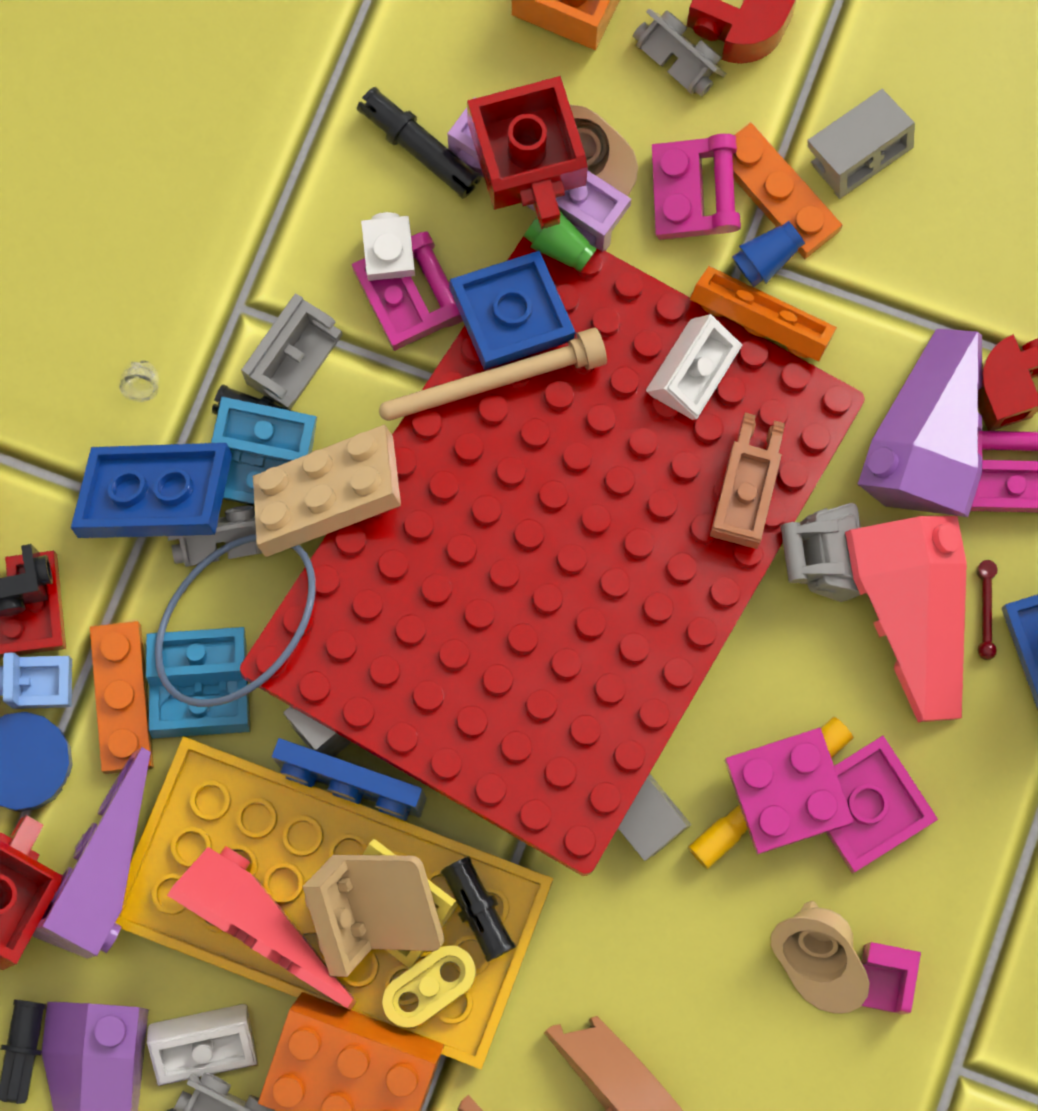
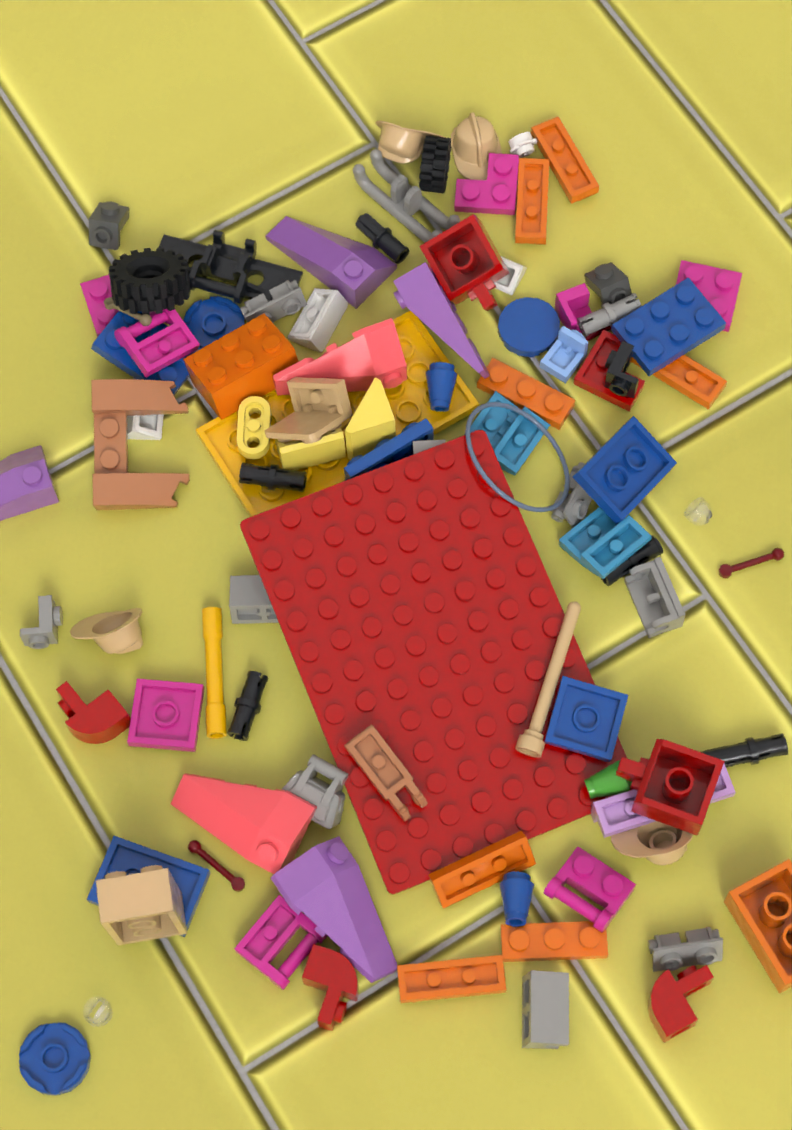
camera: 130 degrees right, 10 degrees down
tan plate [253,424,401,557] -> none
dark pink plate [352,231,463,351] -> none
white bracket [361,212,415,281] -> none
white slope [646,314,742,420] -> none
dark pink plate [724,727,854,855] -> none
dark pink panel [861,942,921,1015] -> none
none -> light grey bracket [20,595,63,649]
none -> red brick [56,681,131,744]
none -> black pin [227,671,268,741]
none -> light yellow slope [345,378,396,460]
none -> orange plate [397,955,506,1003]
none -> blue cone [426,362,457,412]
none -> dark red hinge [719,548,784,578]

